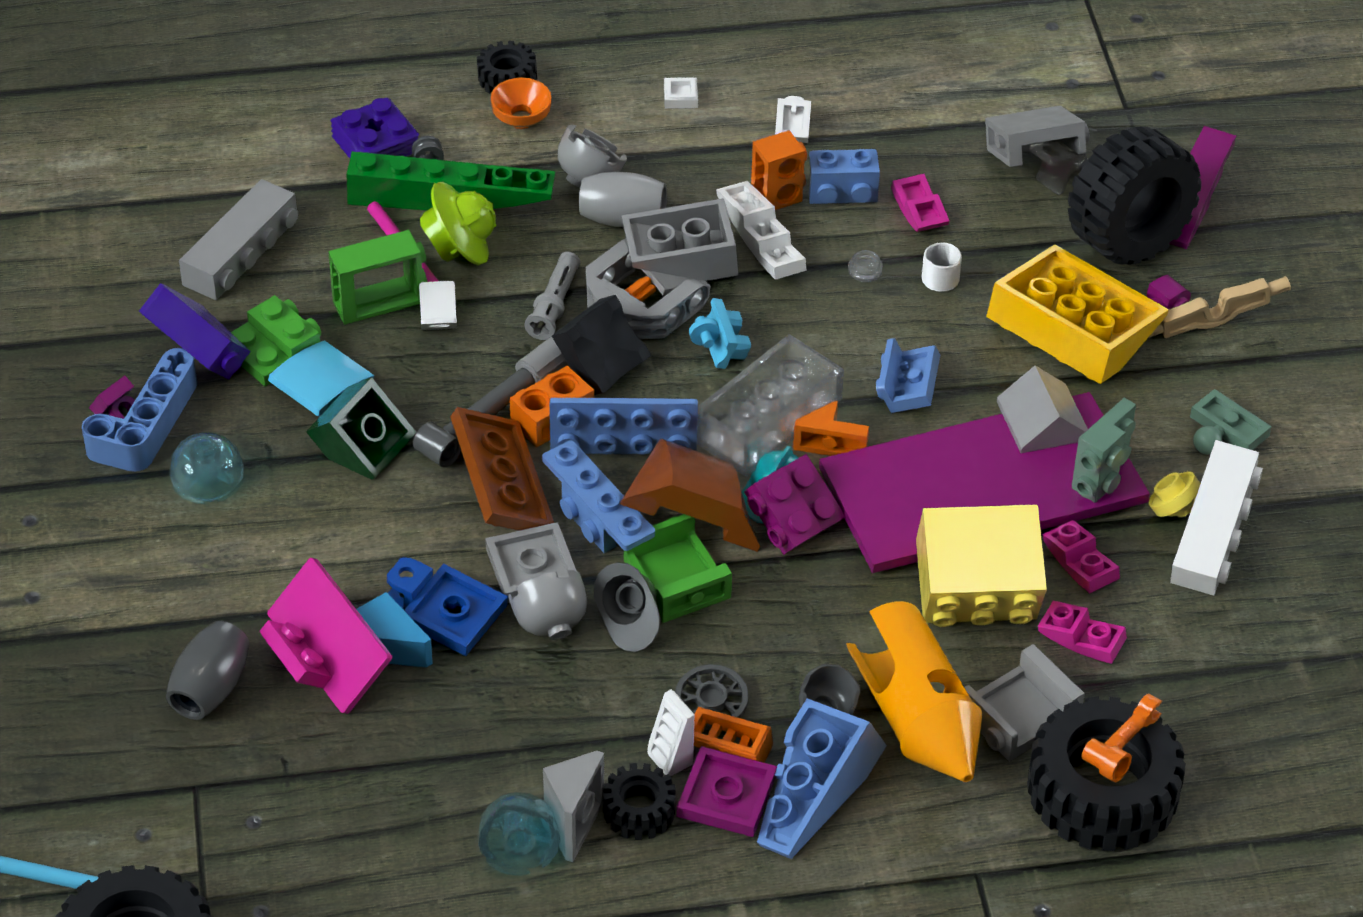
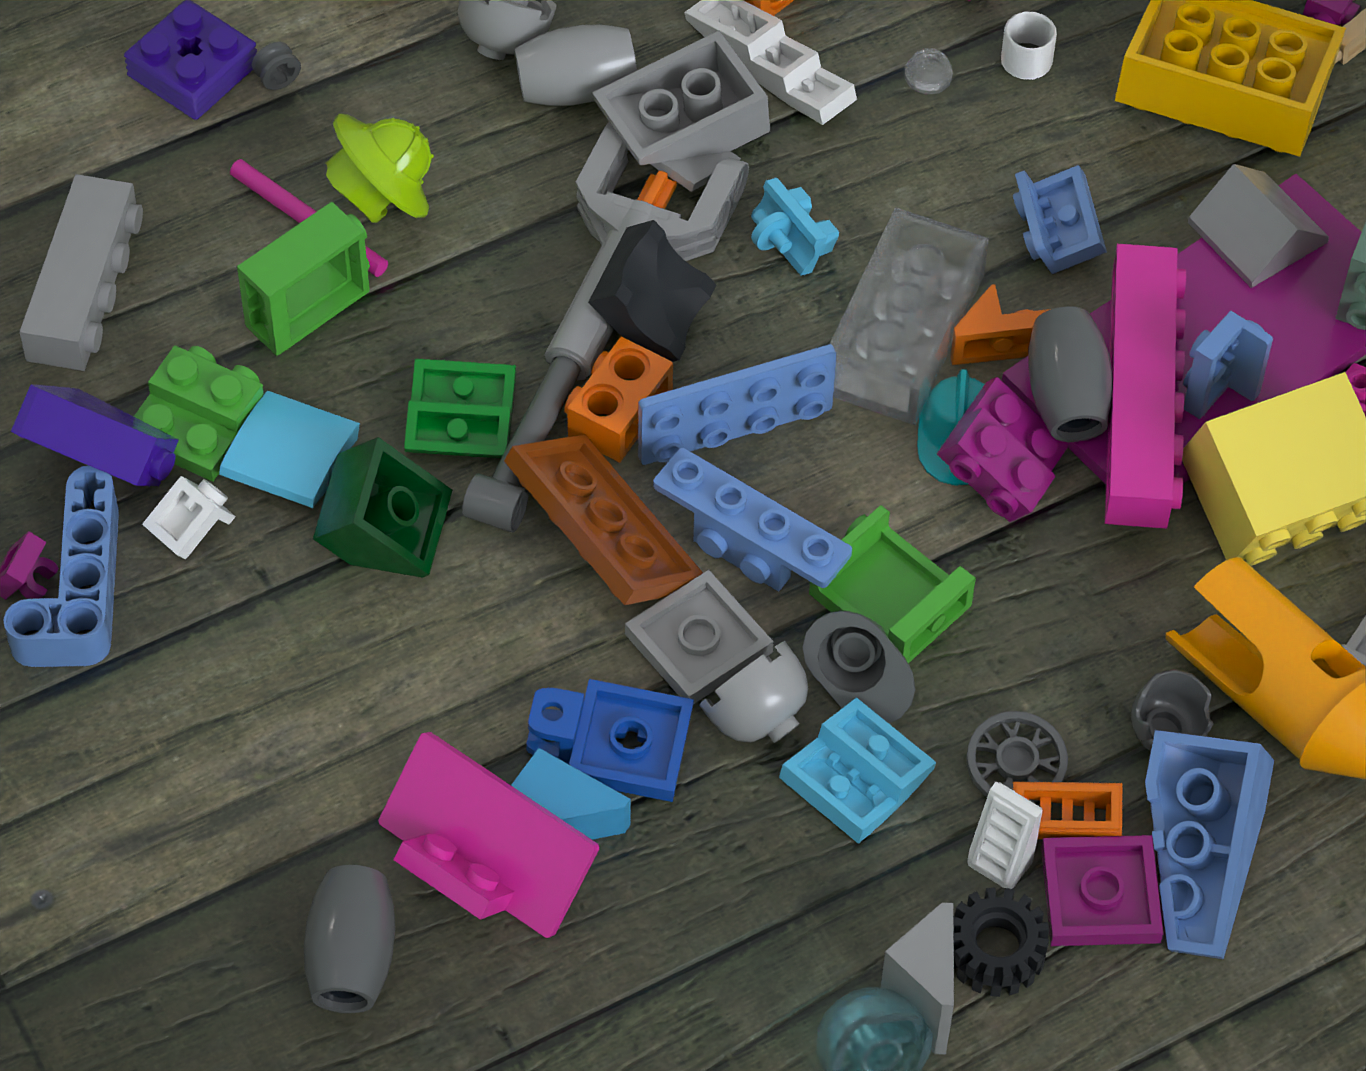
camera: 20 degrees left, 10 degrees up
clear light blue cylinder [170,432,244,504] -> none
green slope [346,151,555,210] -> none
white bracket [419,281,457,330] -> none
light grey pin [524,252,581,340] -> none
dark orange wedge [620,439,760,552] -> none
none -> white bracket [142,476,236,559]
none -> green slope [404,359,517,458]
none -> medium azure slope [779,697,936,844]
none -> dark grey piece [1028,306,1113,442]
none -> dark pink brick [1105,243,1186,529]
none -> medium blue bracket [1183,310,1273,419]

